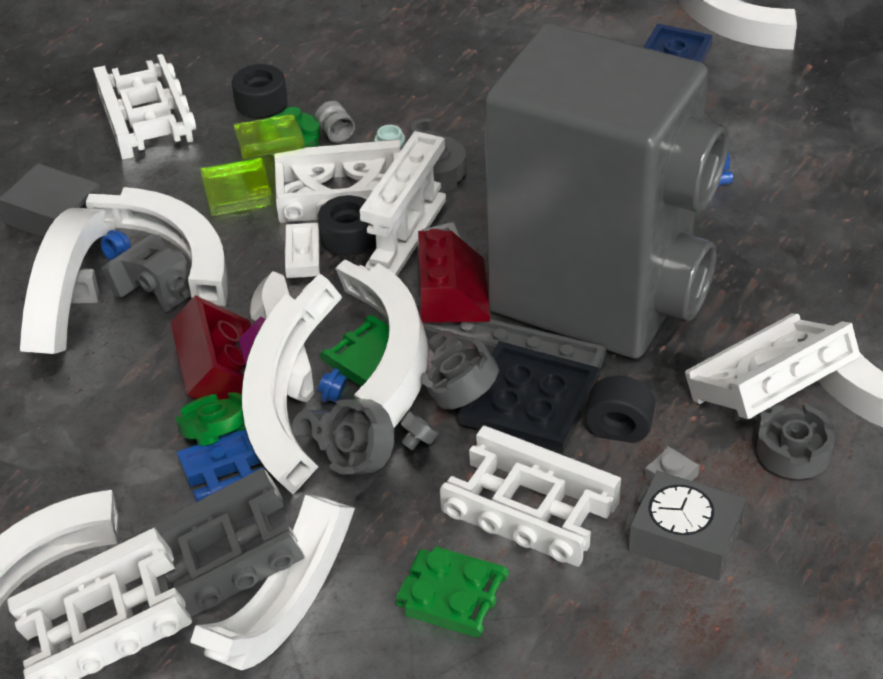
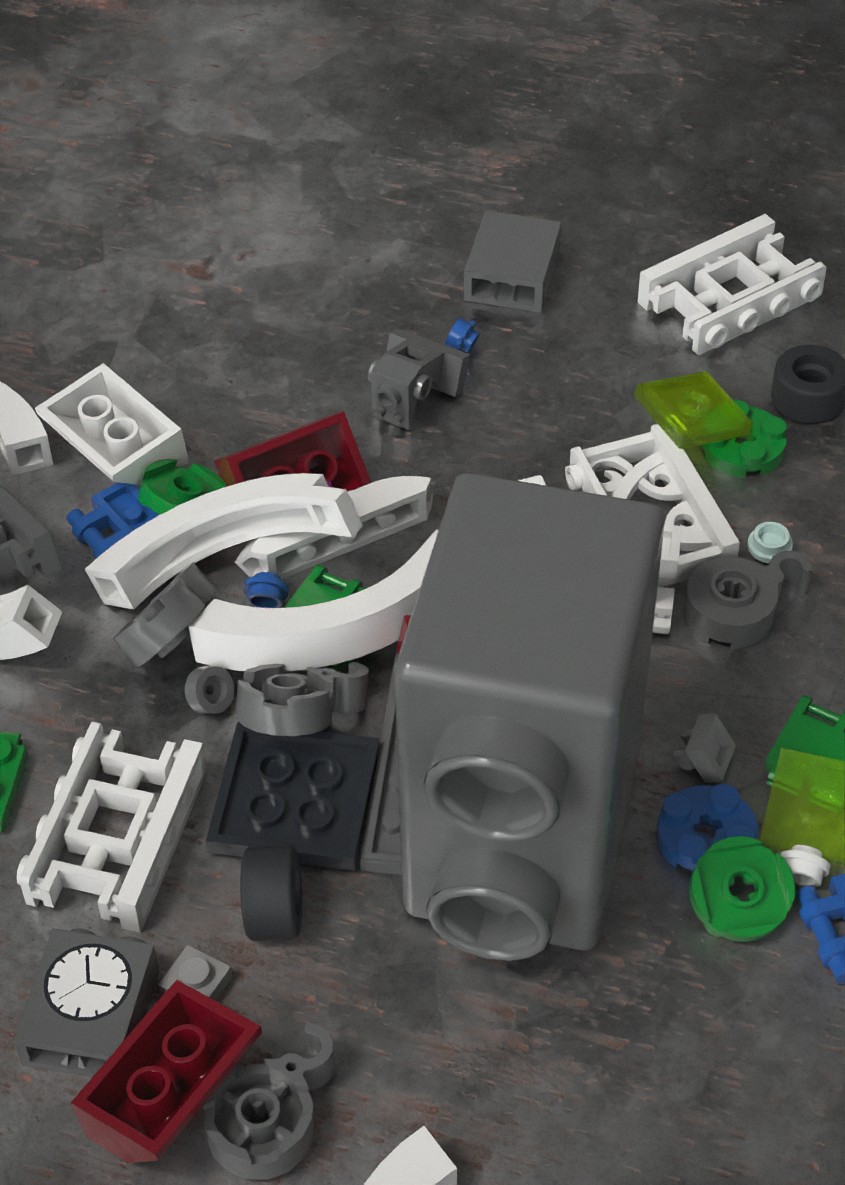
camera: 75 degrees right, 5 degrees up
white arch [20,208,115,354] -> none
light grey plate [70,269,100,304] -> none
white arch [86,187,229,306] -> none
clear neon green tile [201,158,274,216] -> none
light grey wheel [316,101,355,143] -> none
white fence [685,313,860,419] -> none
none -> white slope [35,363,190,485]
none -> dark red slope [71,979,263,1163]

